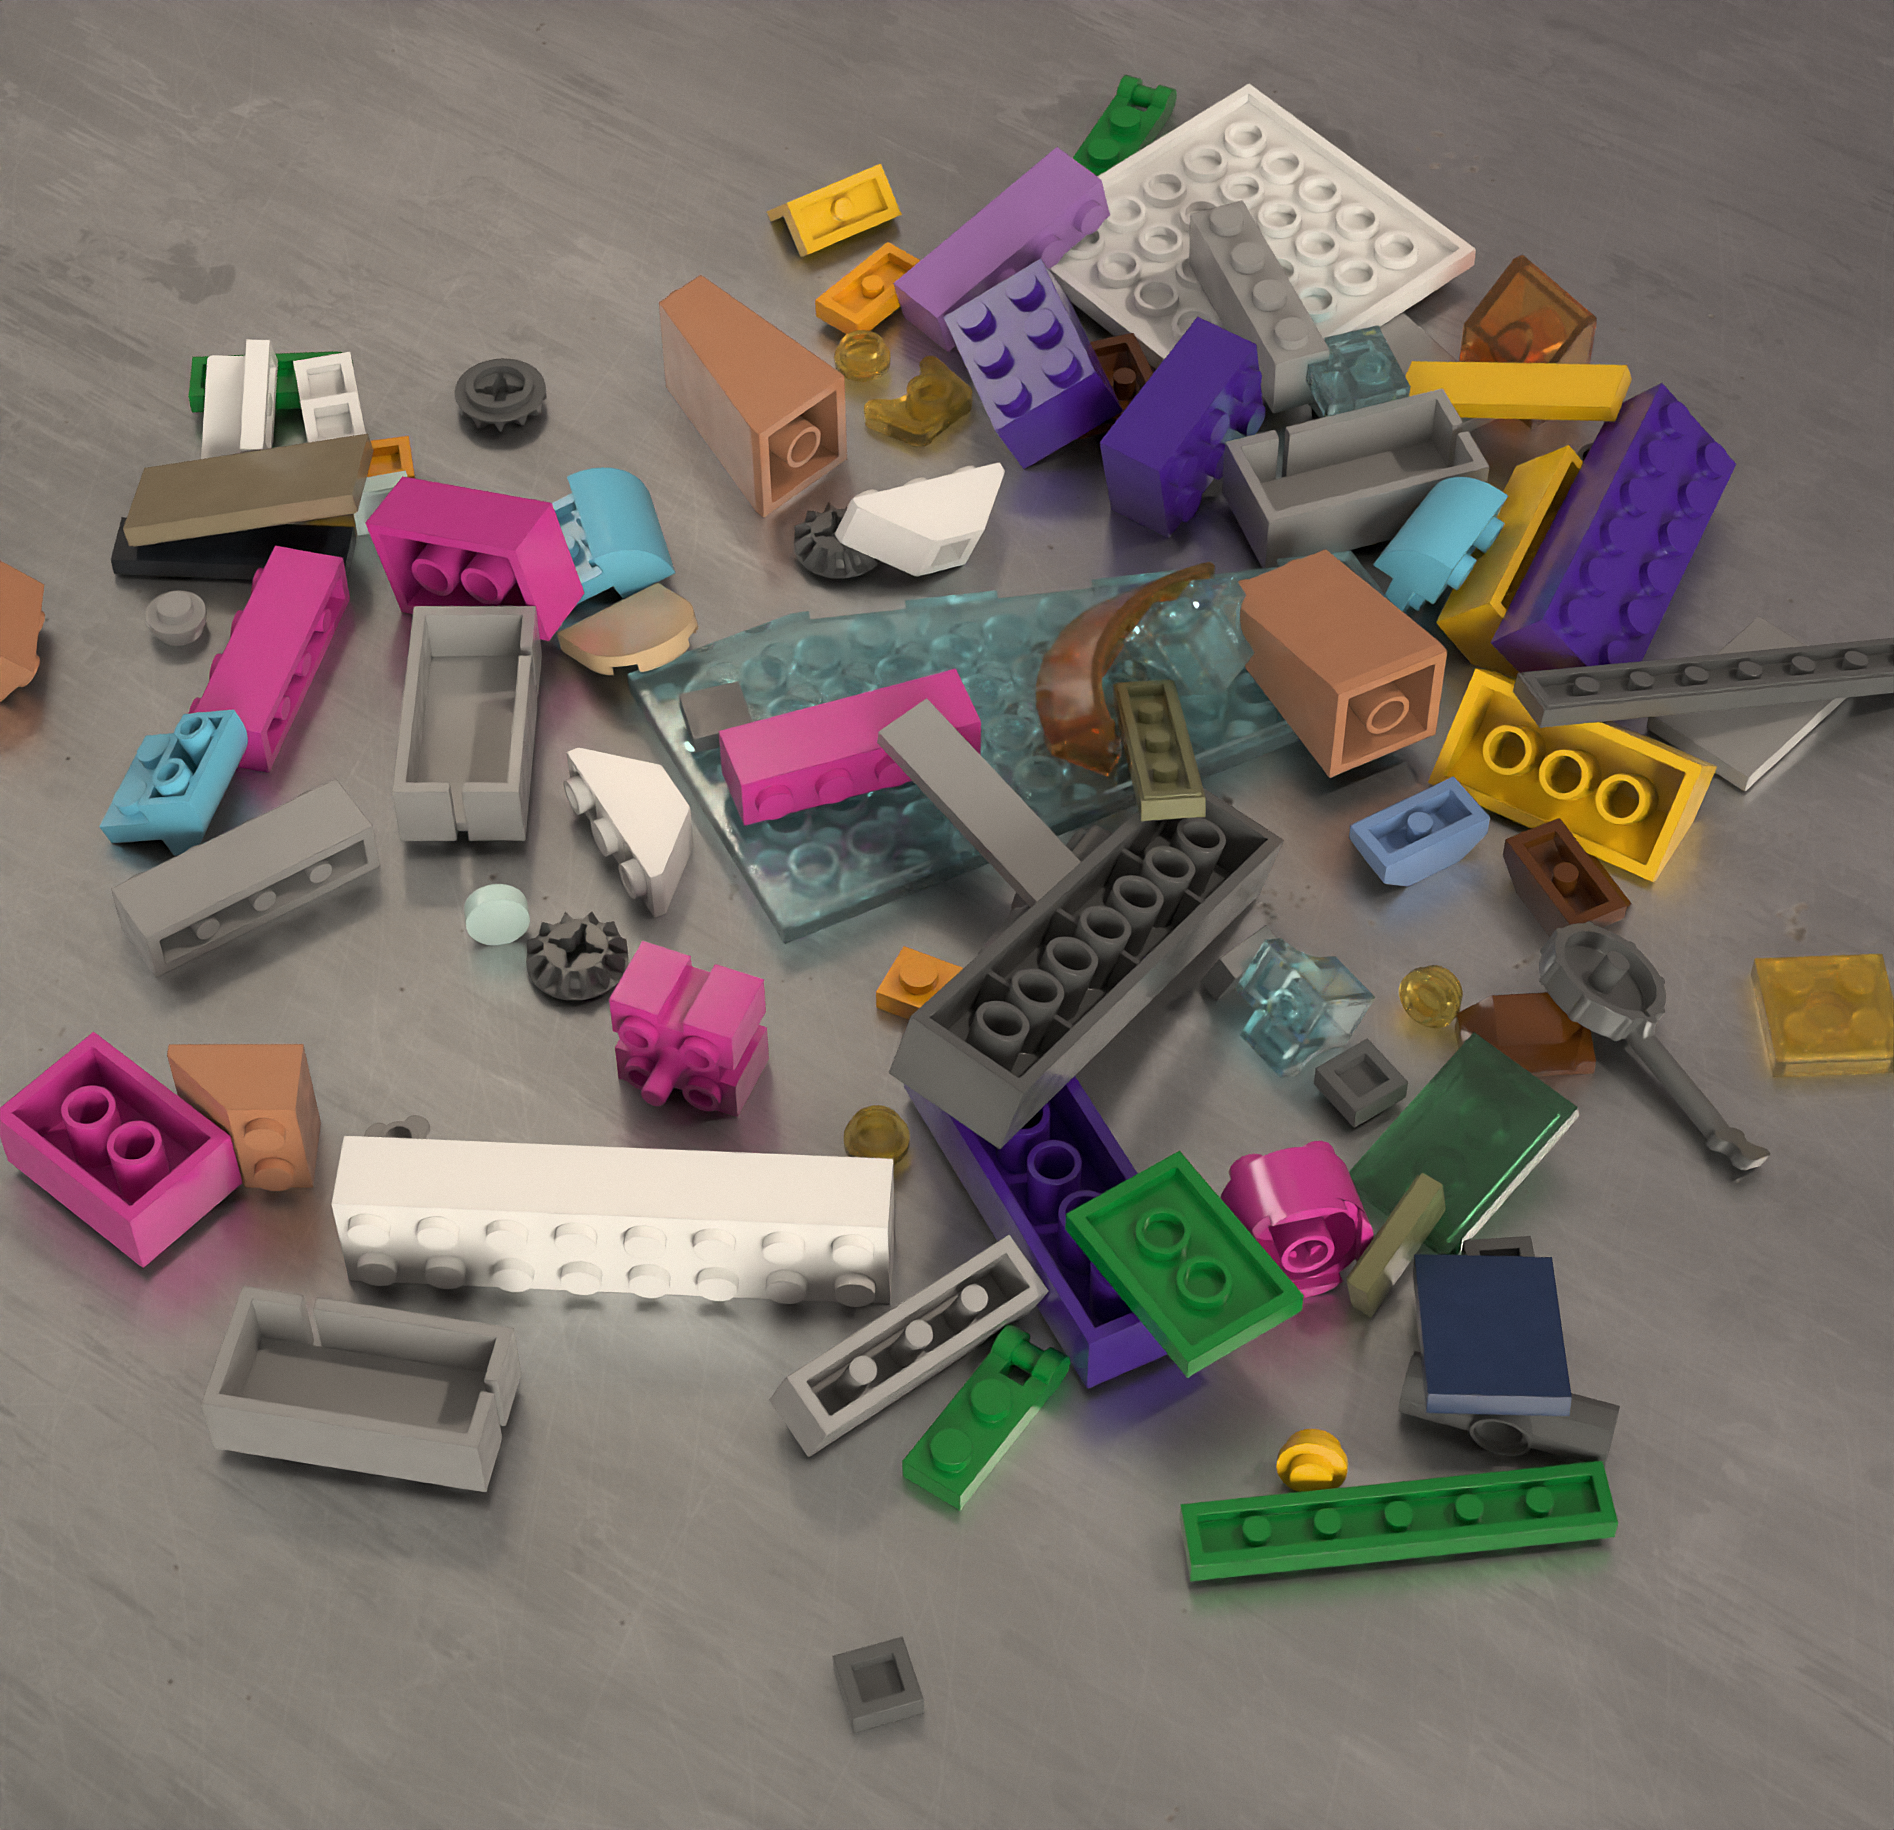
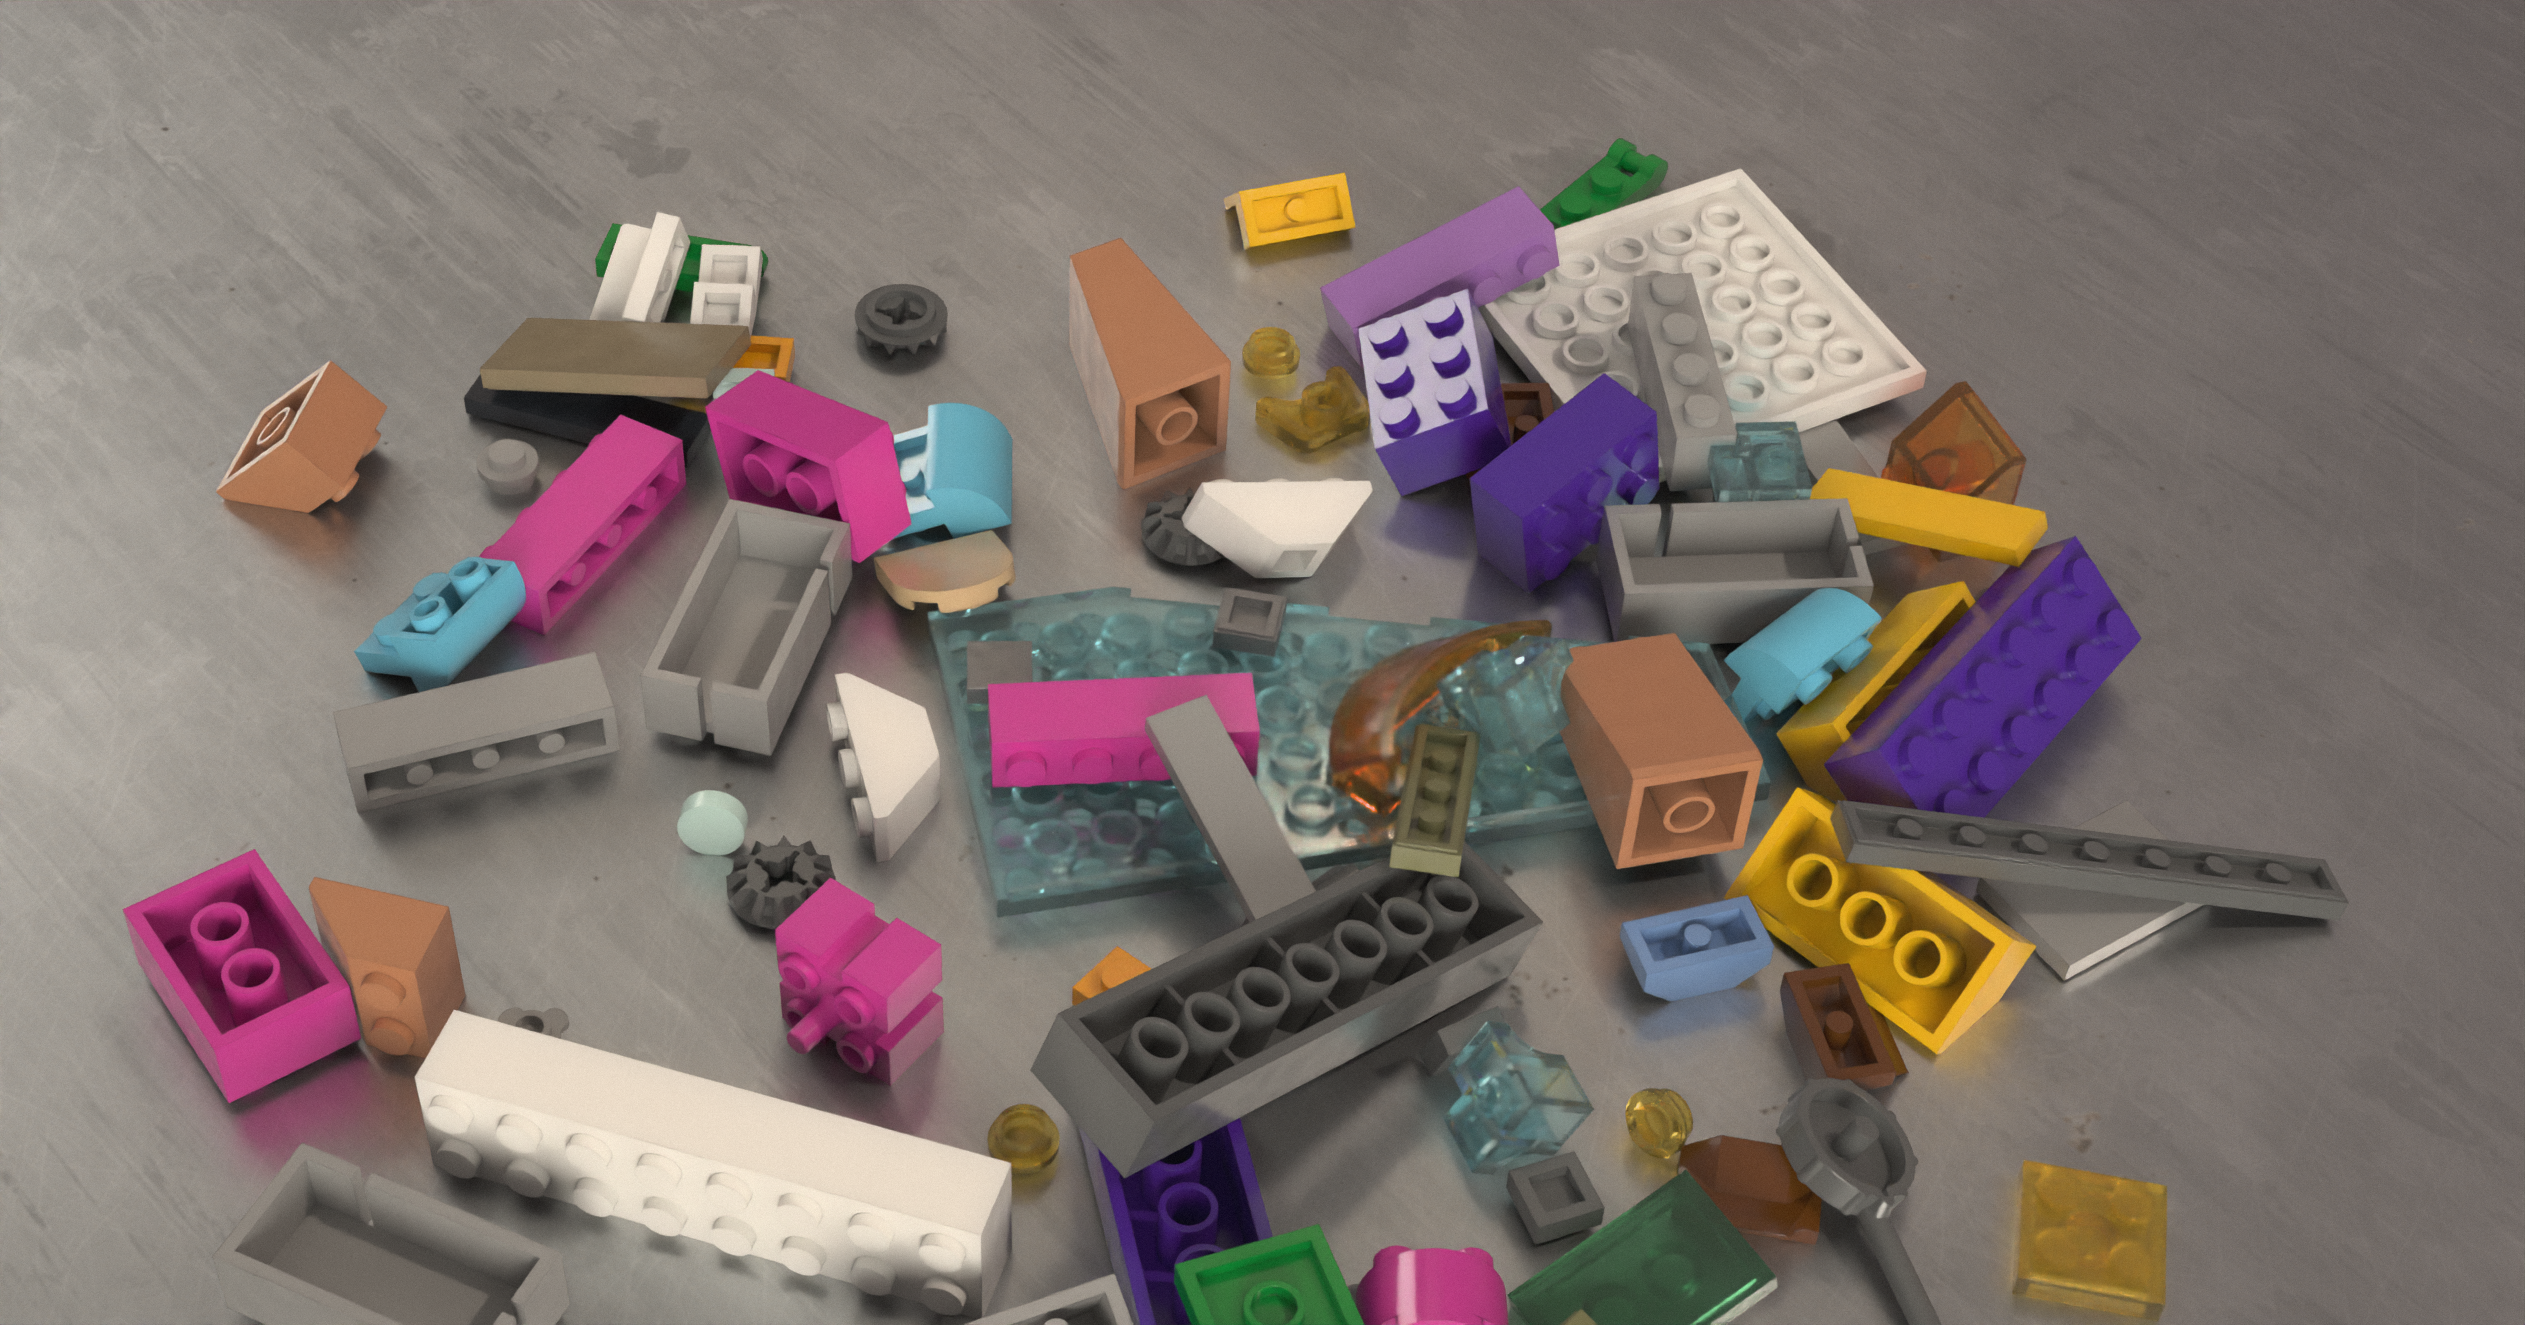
camera: 10 degrees right, 5 degrees down
light orange plate [815,242,921,341] -> none
none -> flat silver tile [1212,587,1287,657]

